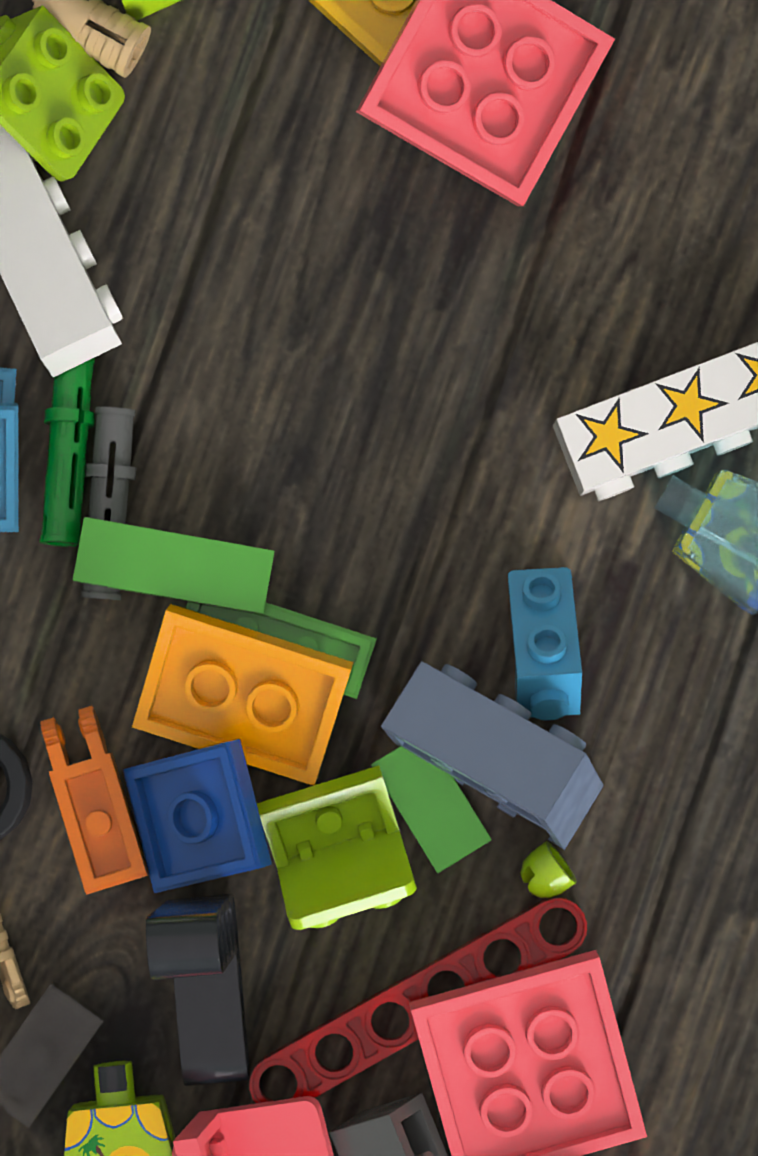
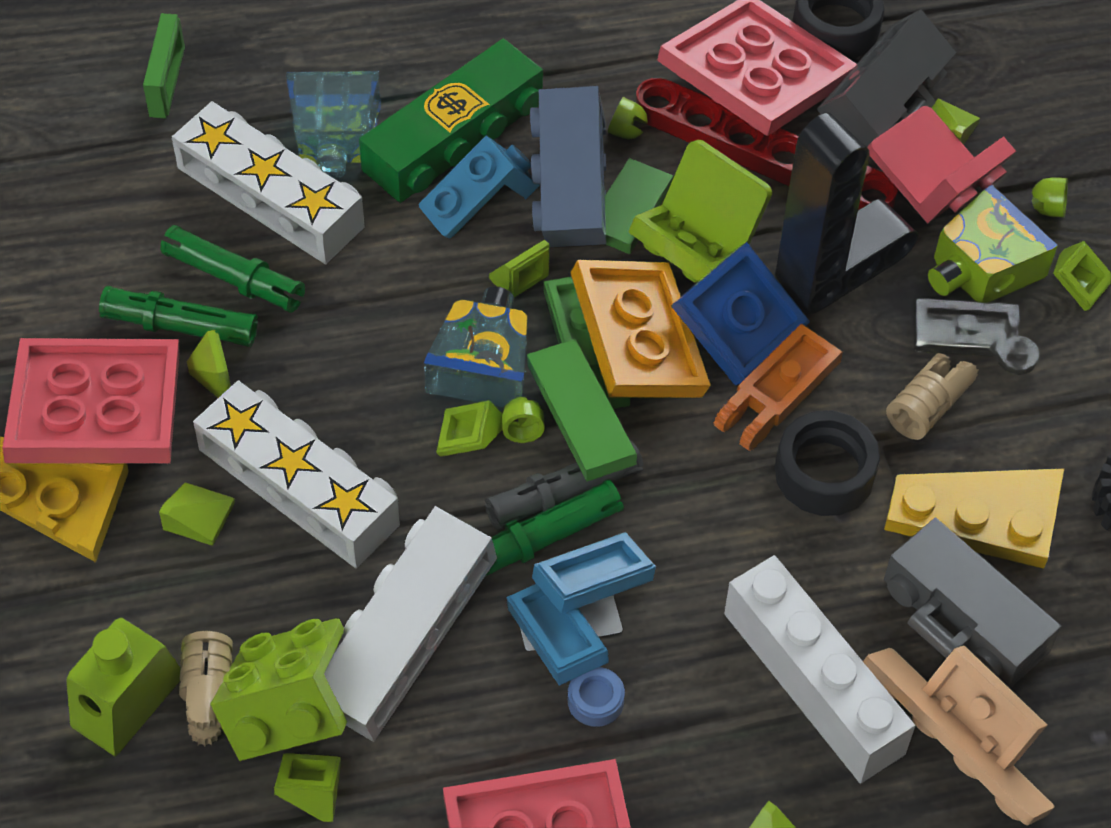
camera: 125 degrees left, 30 degrees down
none -> green pin [99,285,258,347]
none -> lime slope [159,482,235,546]
none -> green pin [160,225,305,313]
none -> lime slope [187,330,231,398]
none -> white brick [193,380,400,569]
none -> green brick [359,38,543,203]
none -> torso [424,286,528,407]
none -> lime slope [436,400,502,457]
none -> lime slope [489,239,549,299]
none -> lime hinge [502,397,545,443]

